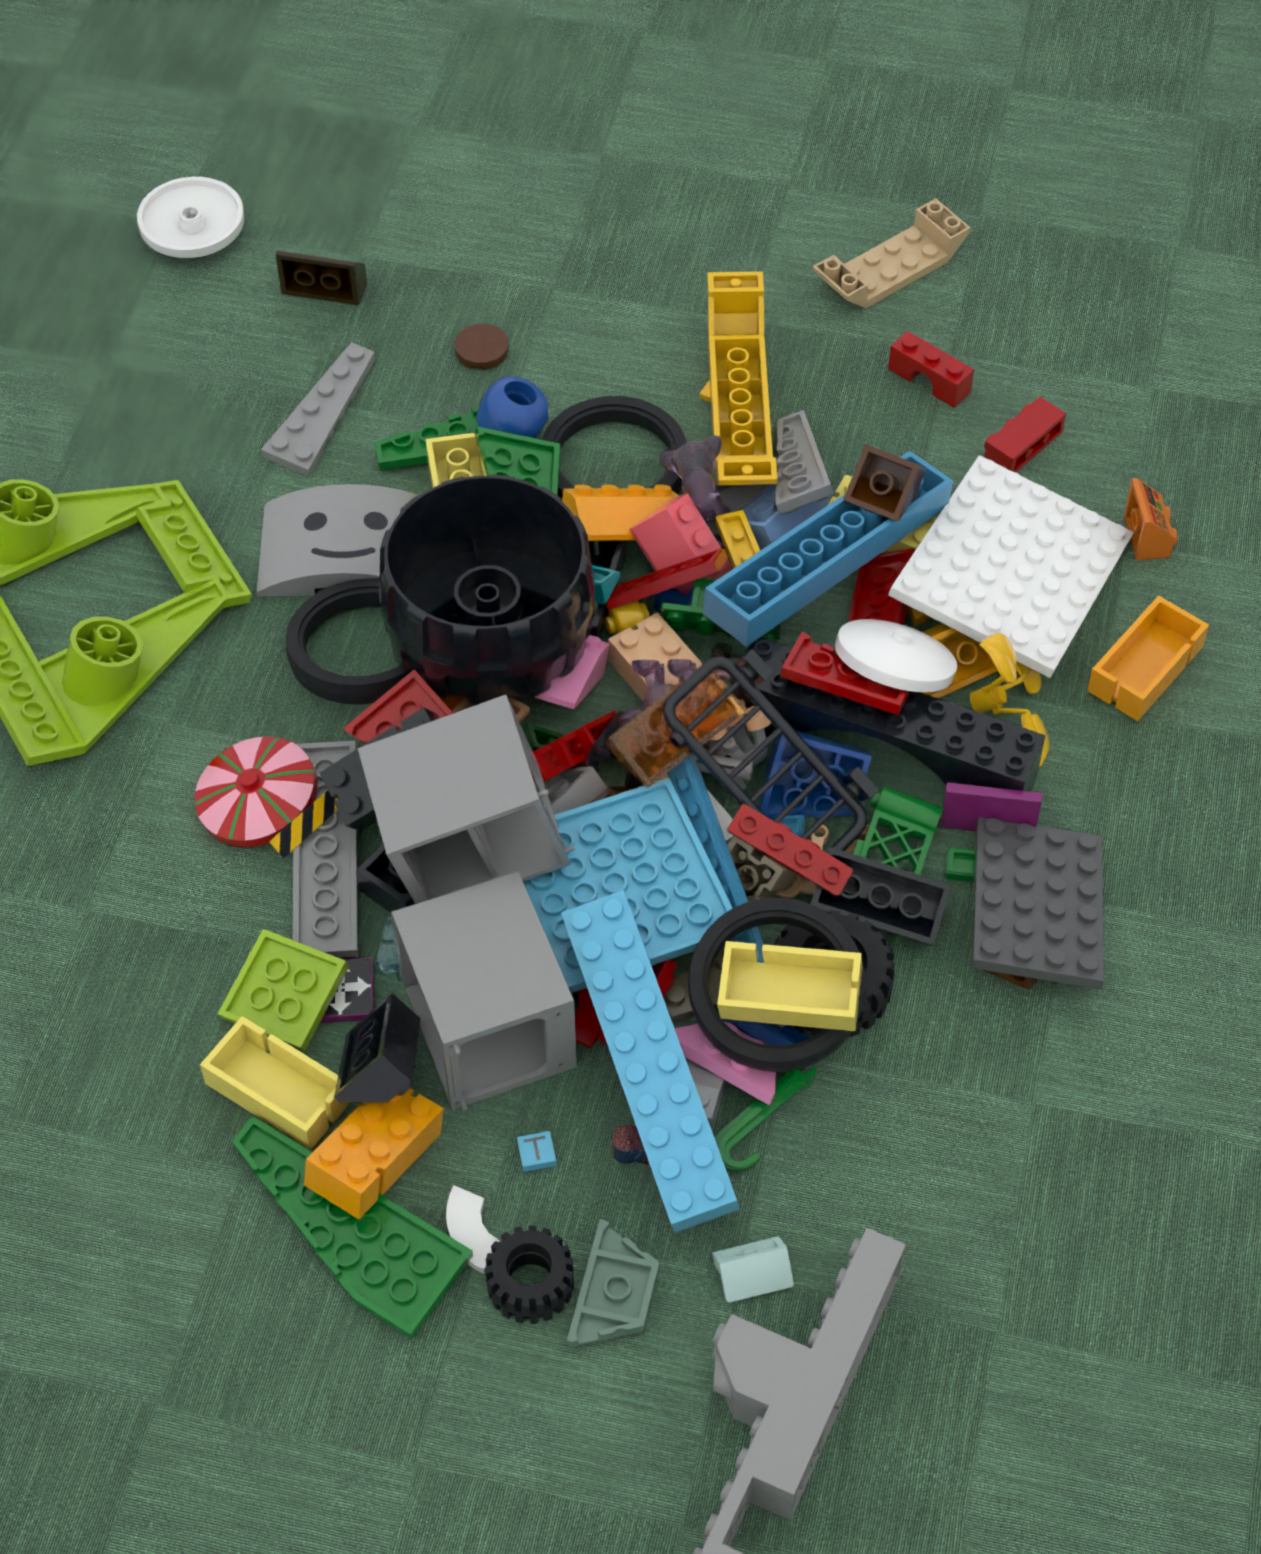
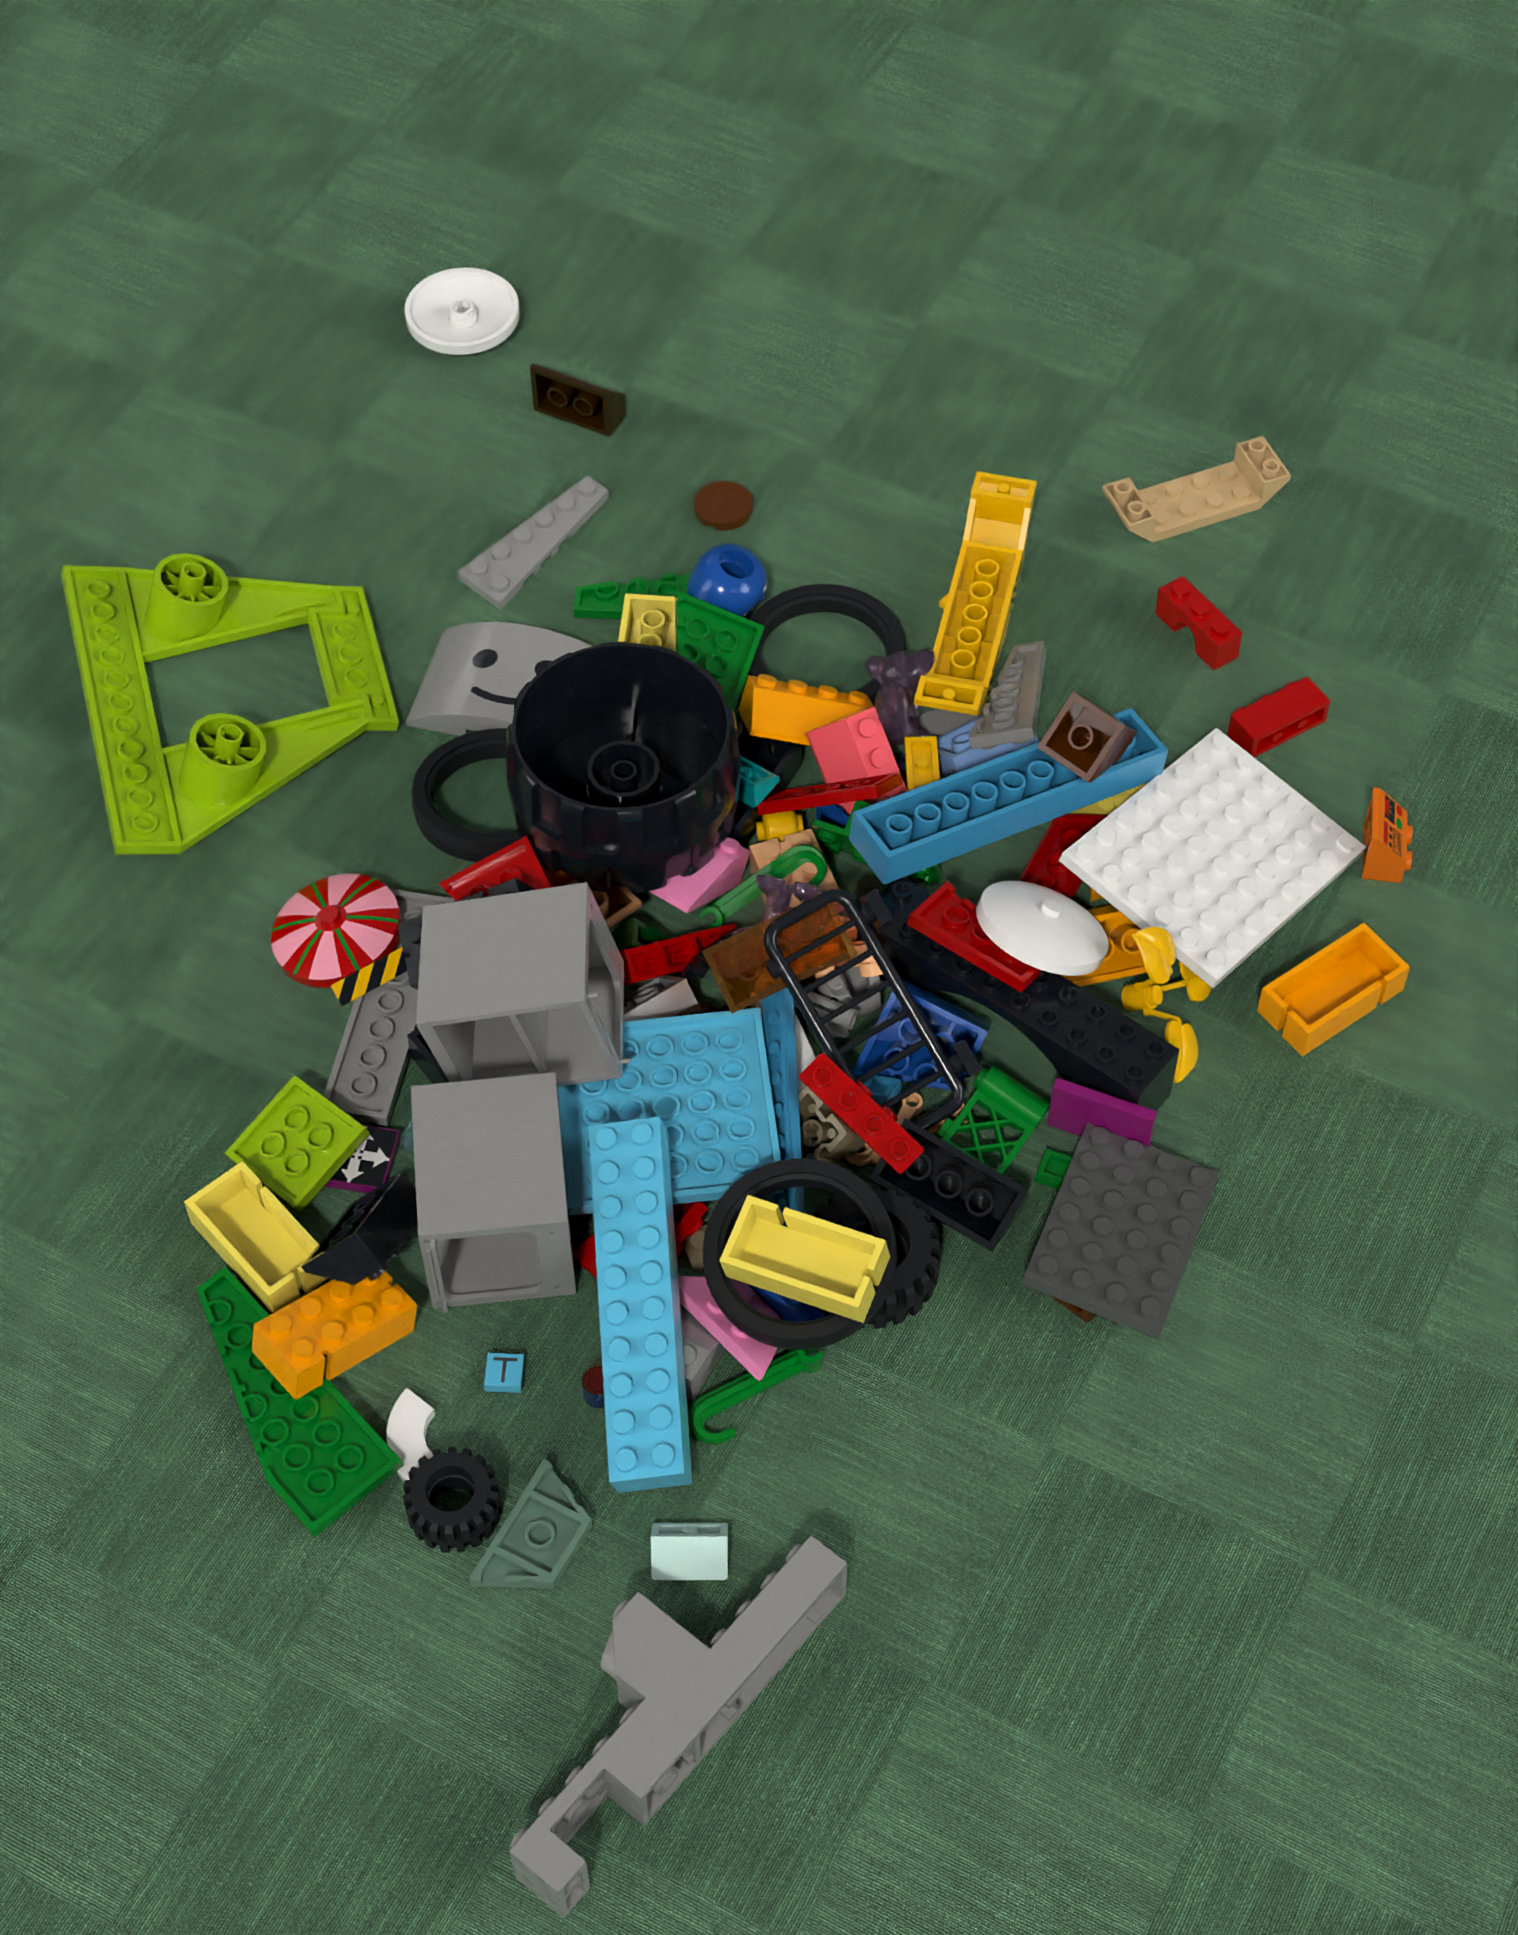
camera: 15 degrees right, 0 degrees up
none -> green piece [699,844,827,929]

